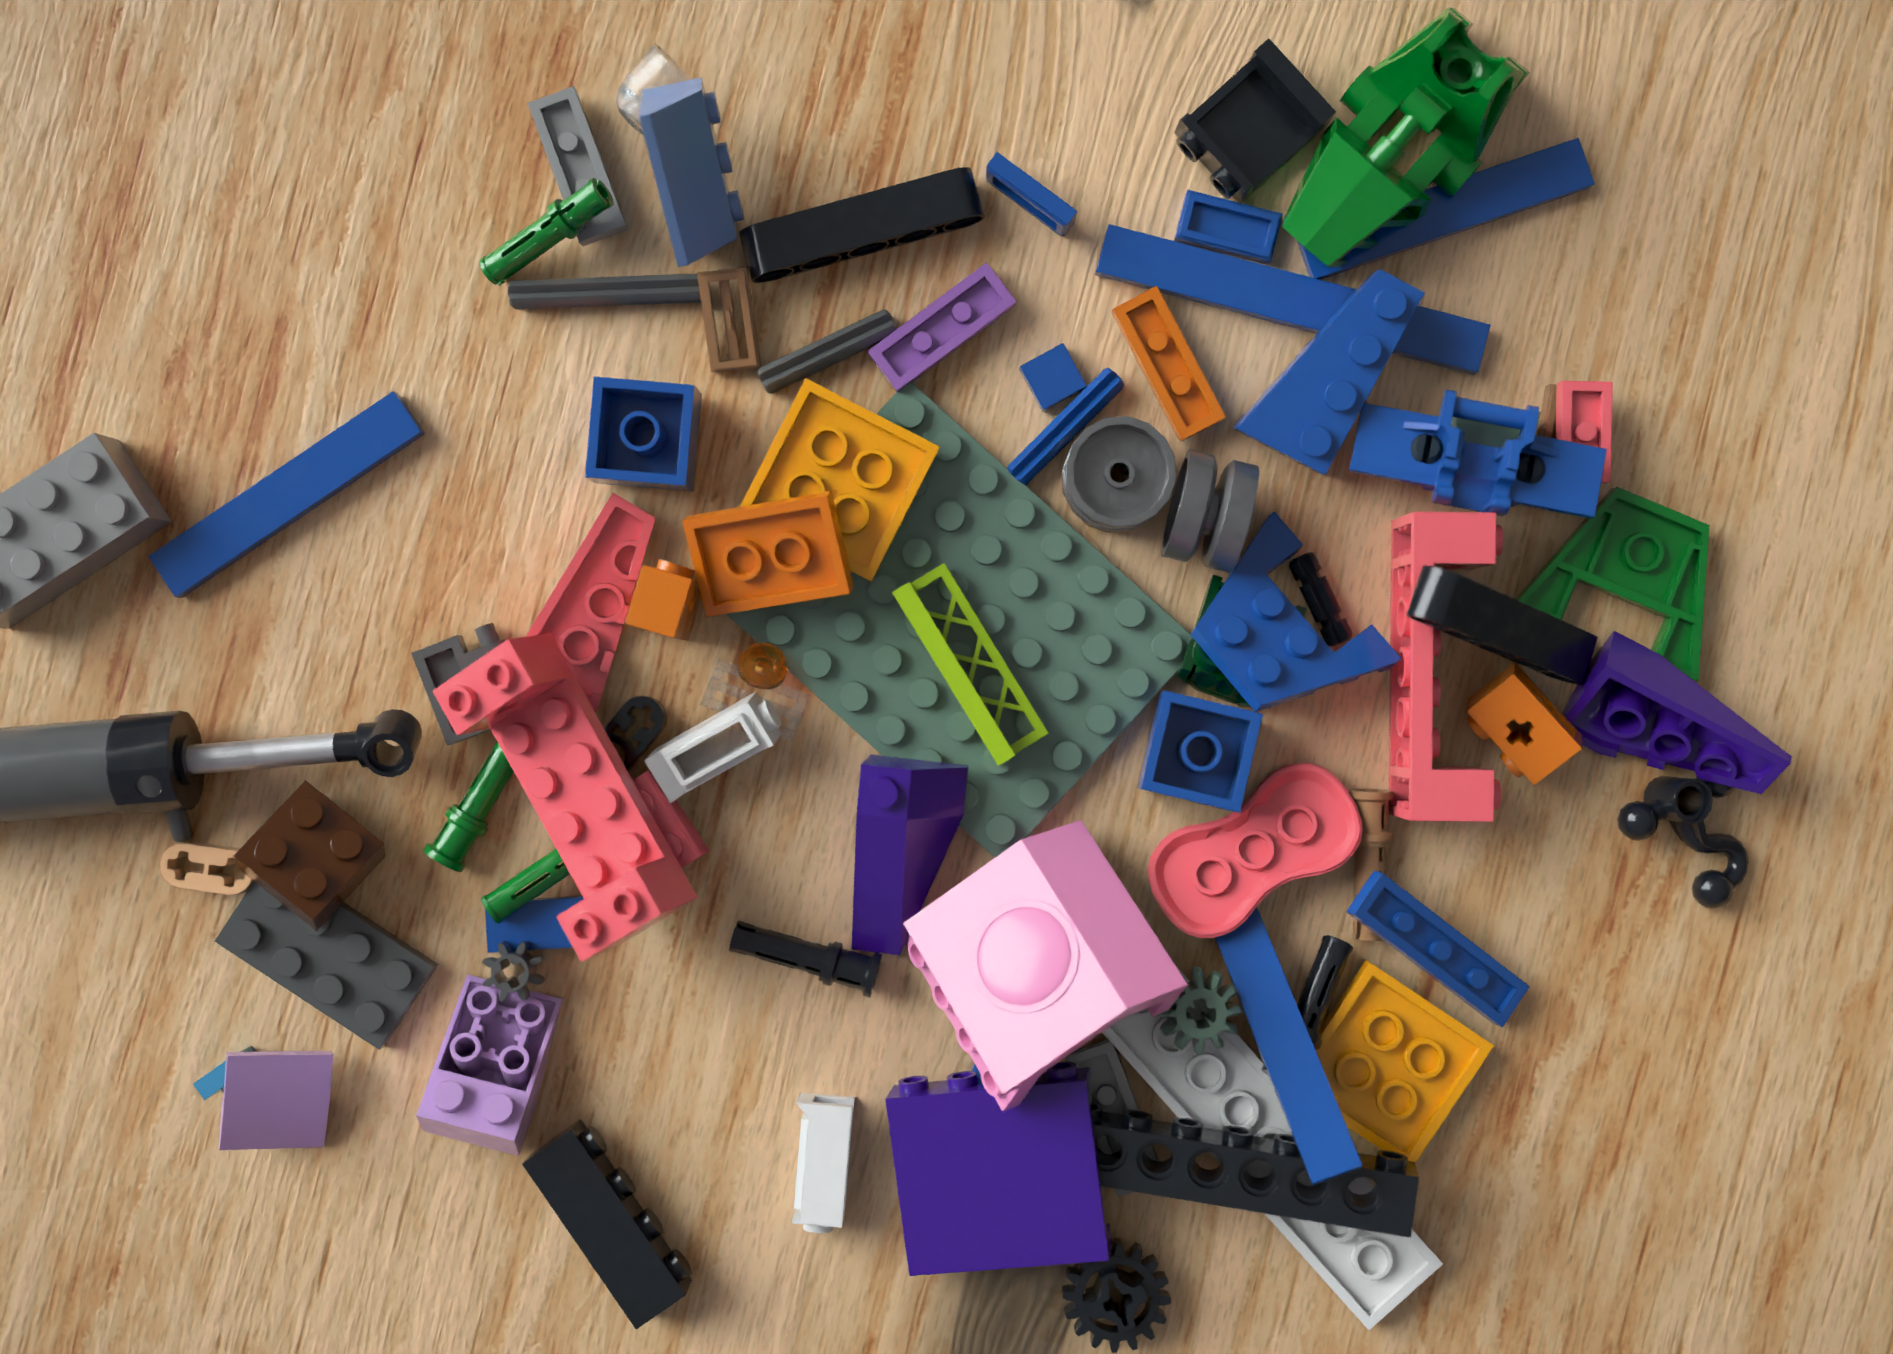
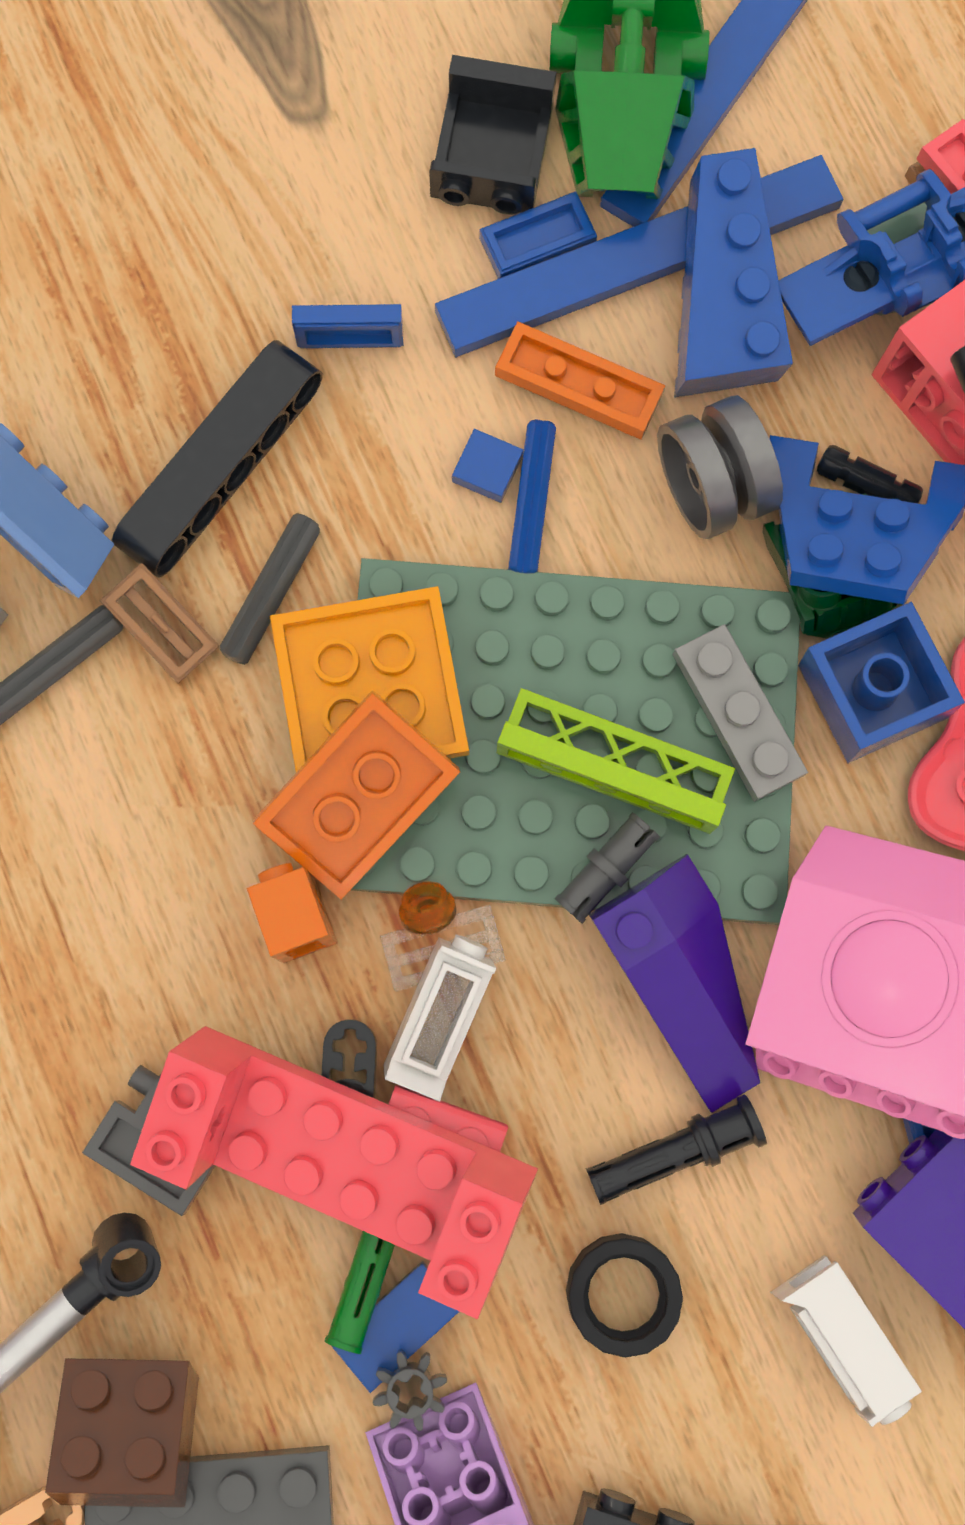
camera: 35 degrees left, 10 degrees down
green pin [423,742,514,872] -> none
coral wing [526,492,656,713] -> none
blue brick [585,376,702,492] -> none
medium lavender plate [868,262,1016,392] -> none
flat silver wheel [1062,416,1176,533] -> none
none -> dark grey pin [554,812,660,924]
none -> black tyre [566,1233,683,1358]
none -> light grey plate [672,624,808,802]

